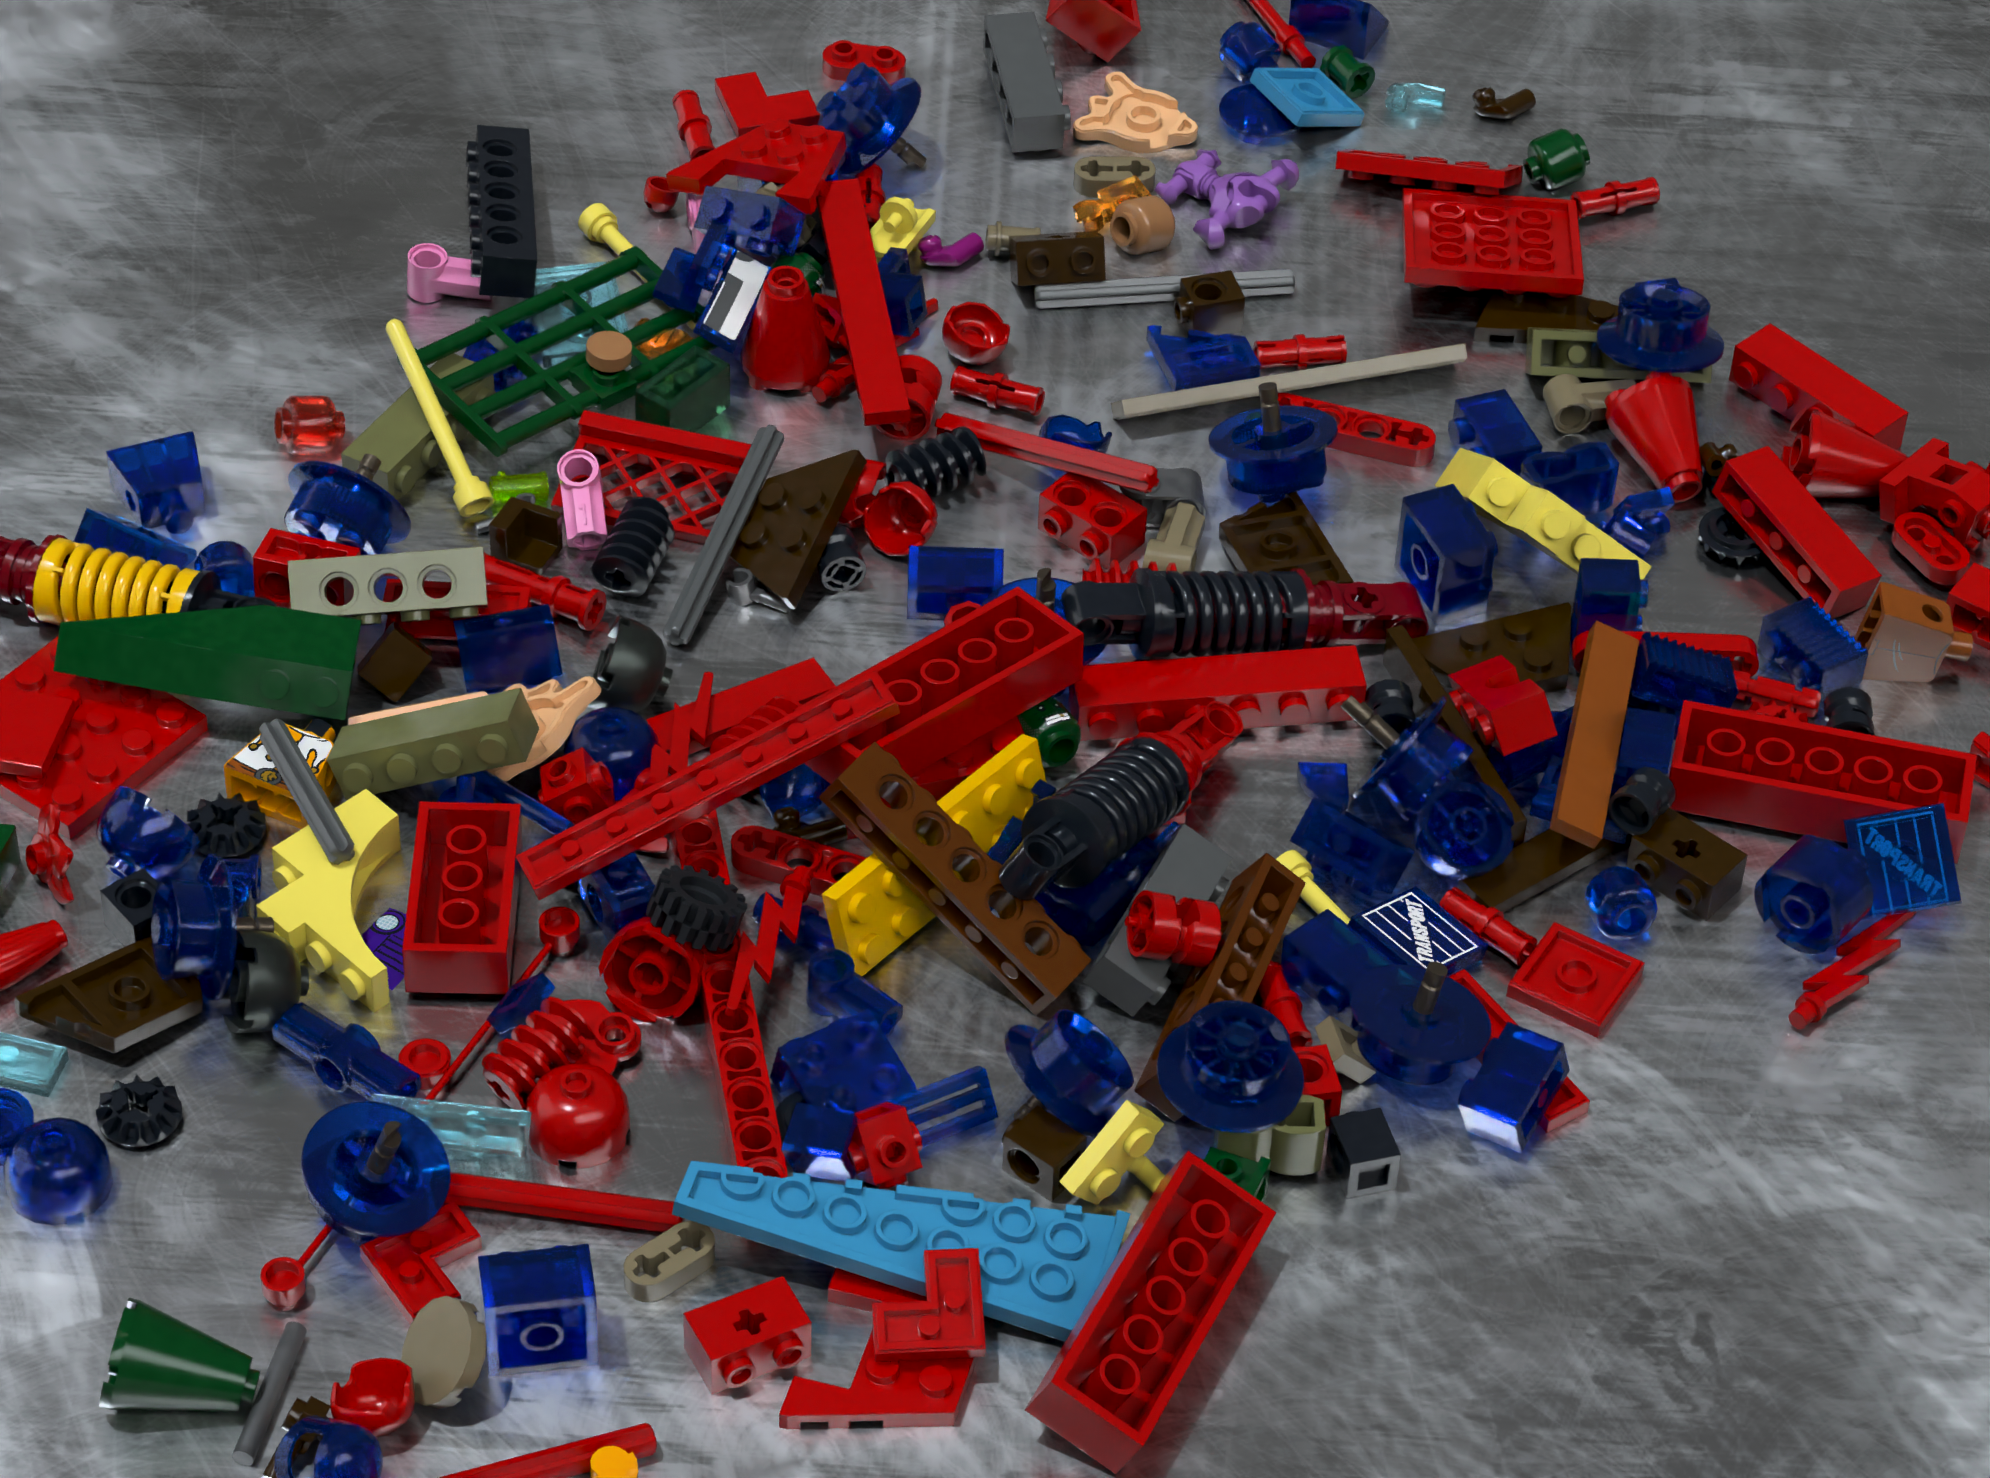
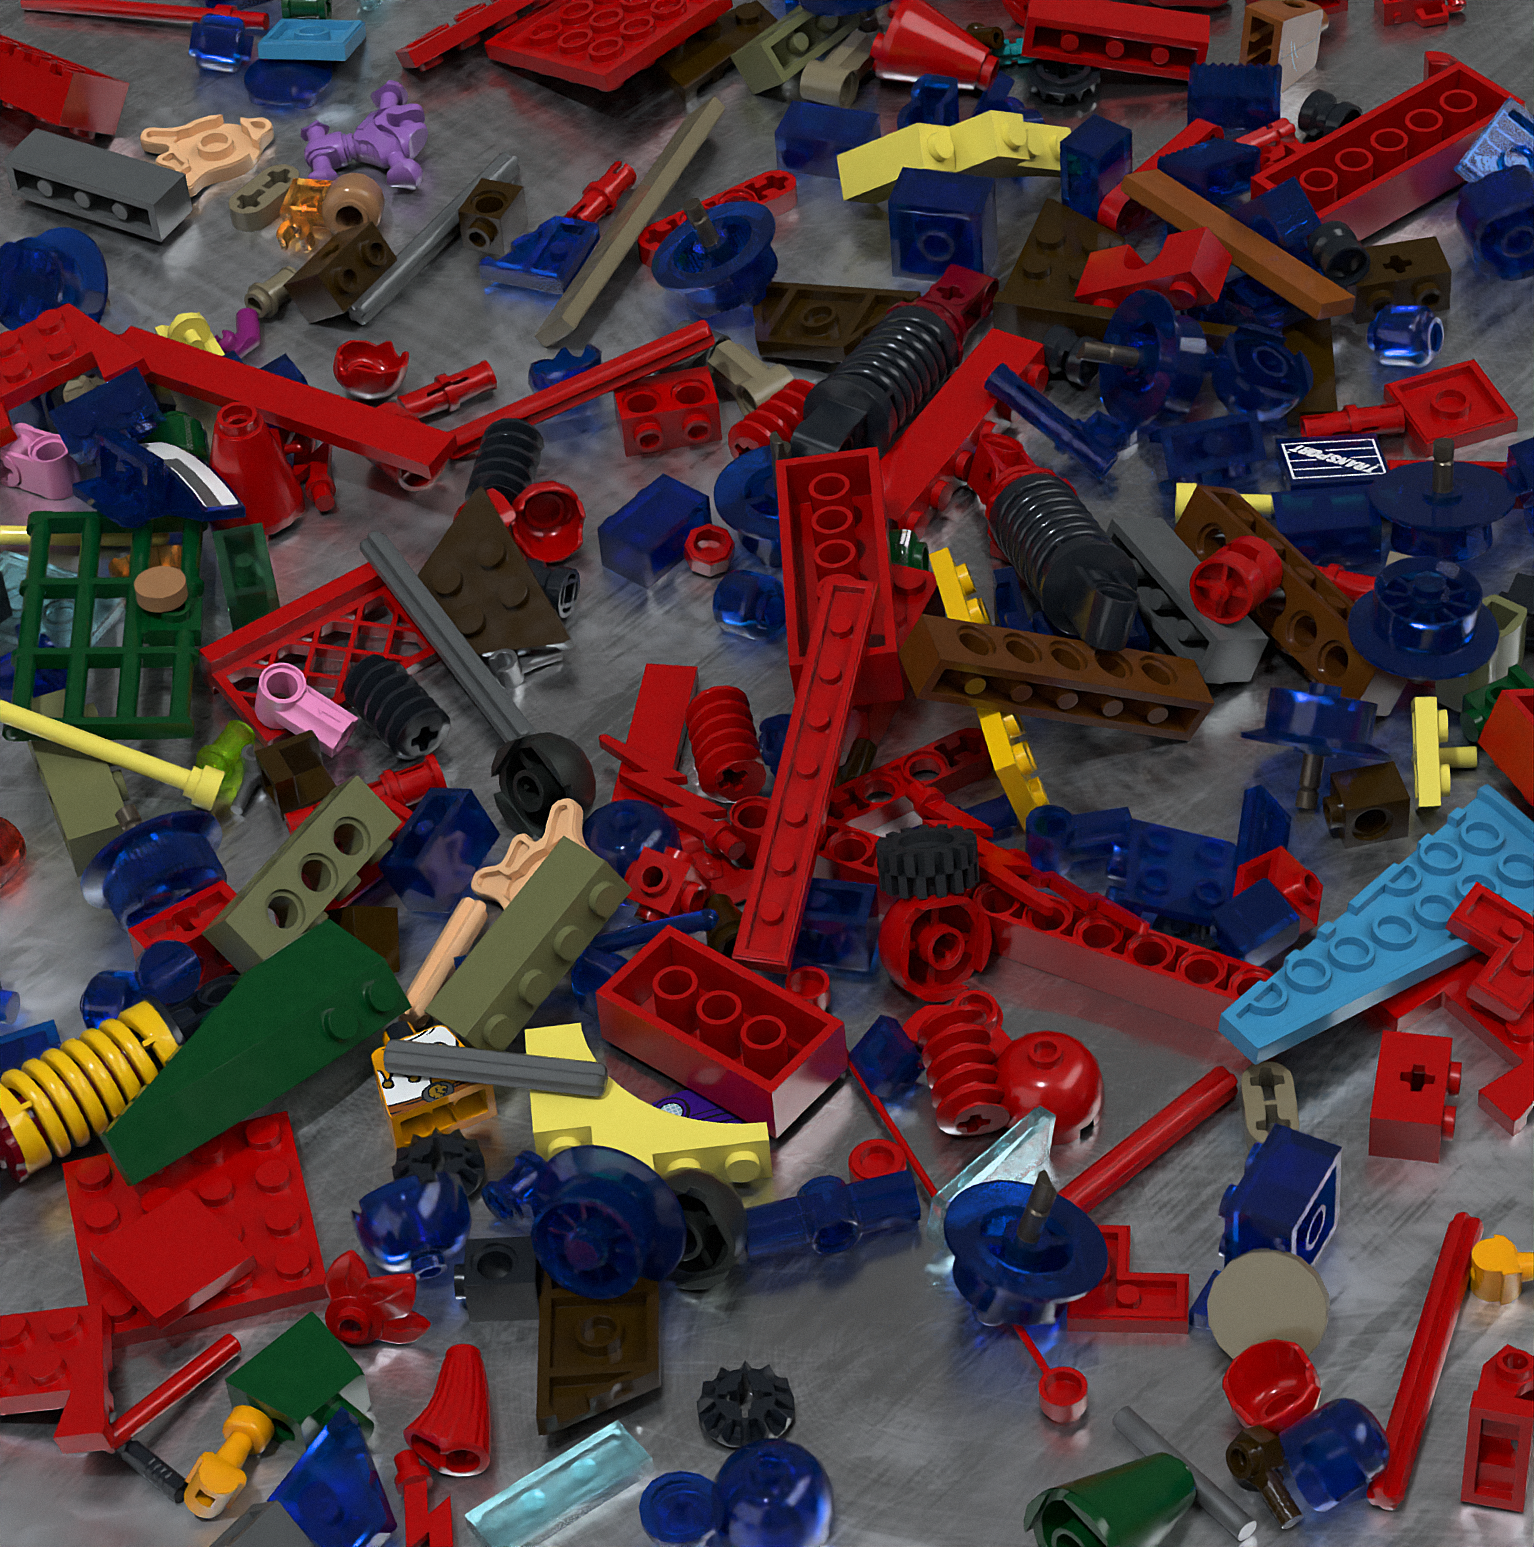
camera: 45 degrees left, 0 degrees up
none -> clear blue piece [135,940,201,1003]
none -> clear blue pin [984,363,1119,480]
none -> red piece [1000,847,1151,935]

